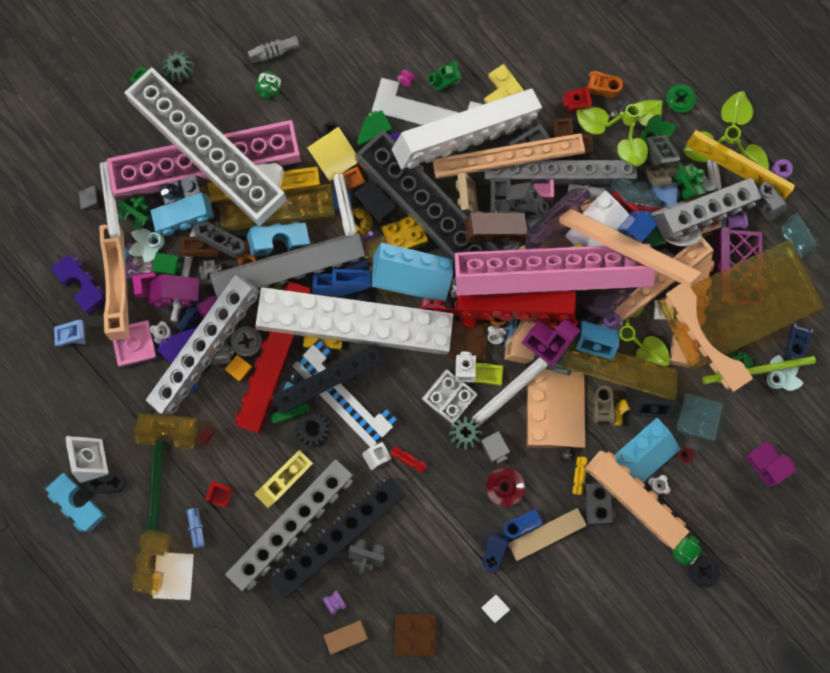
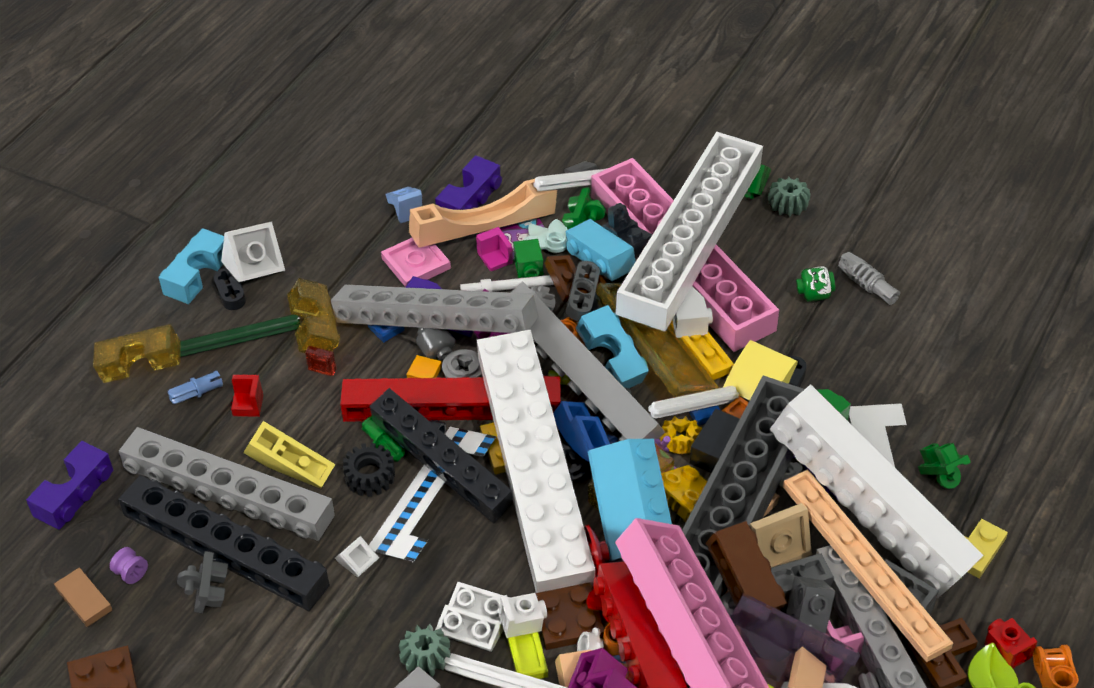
camera: 70 degrees right, 30 degrees down
magenta brick [149,274,199,308] -> none
white plate [150,321,171,343] -> none
white sticker [153,552,194,600] -> none
red axle [391,446,427,473] -> none
dark pink bush [397,70,416,88] -> none
none -> dark purple arch [26,441,114,530]

